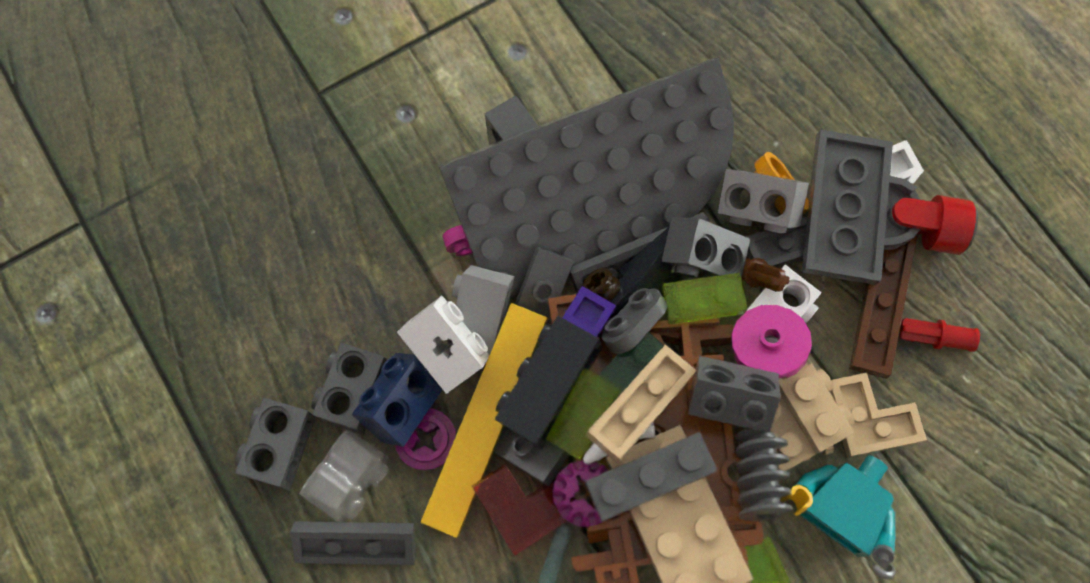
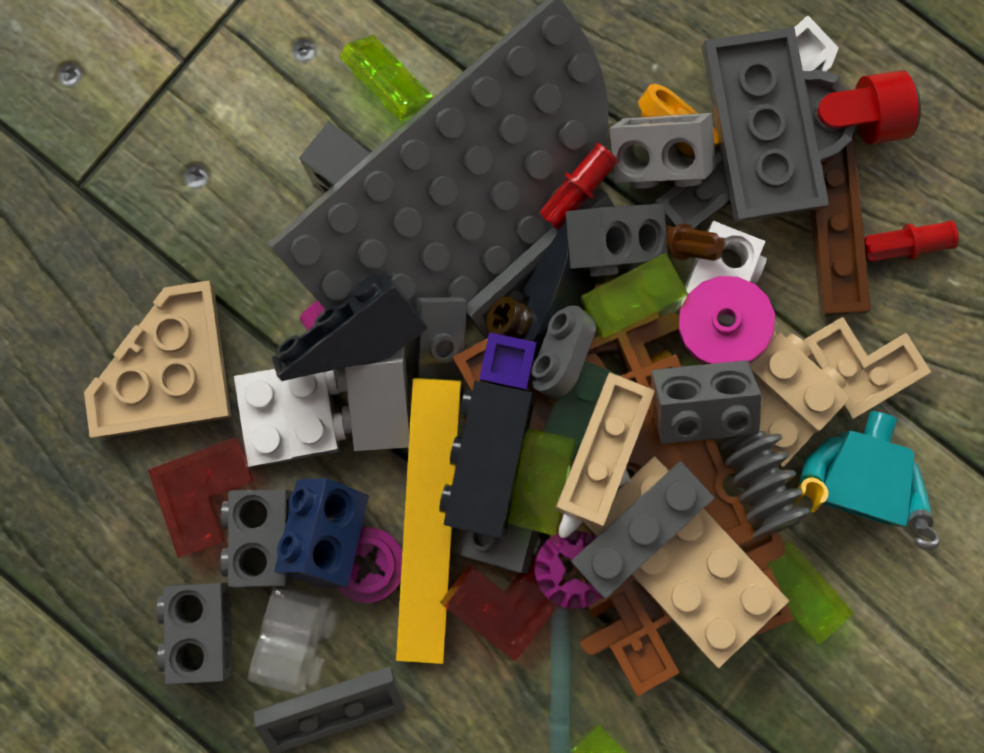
camera: 20 degrees left, 10 degrees up
white brick [397,296,489,394] -> none
none -> tan plate [84,280,232,439]
none -> clear red plate [148,437,255,558]
none -> white plate [234,369,347,468]
none -> black slope [272,271,428,381]
none -> clear neon green plate [339,35,434,120]
none -> red axle [540,142,620,229]

